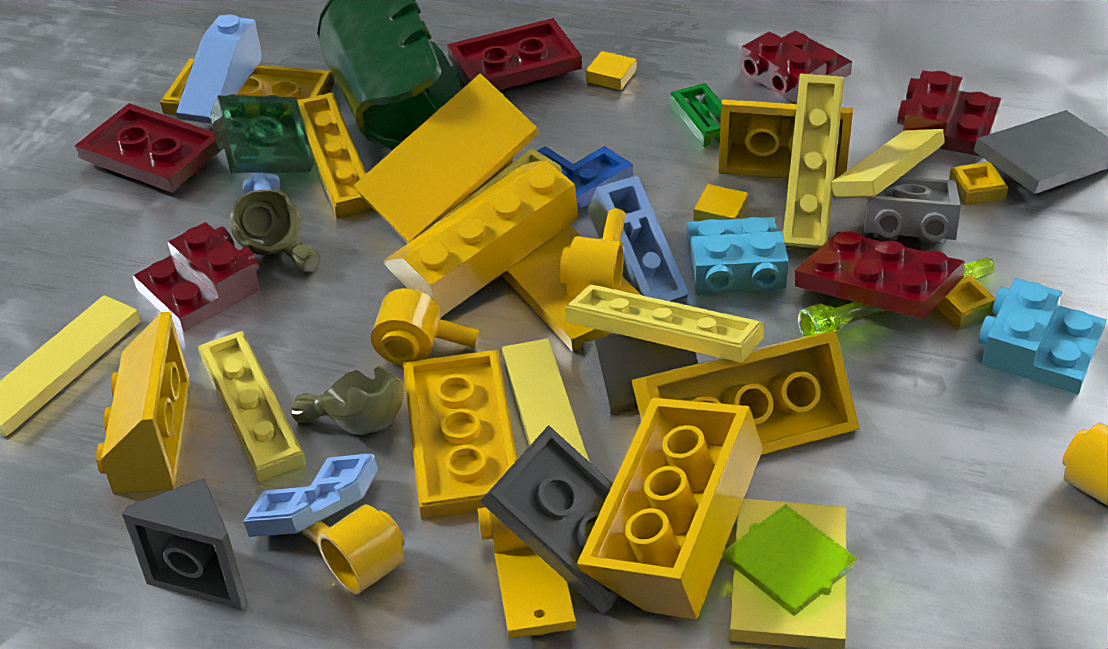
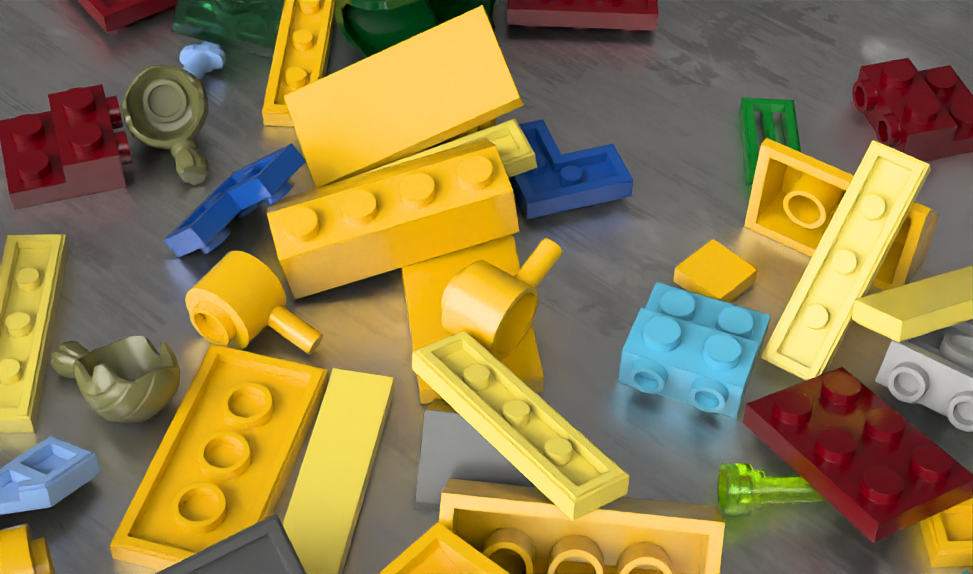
camera: 20 degrees right, 5 degrees up
yellow tile [585,51,637,91] -> none
light blue slope [588,175,689,302] -> none
none -> blue plate [163,143,306,258]

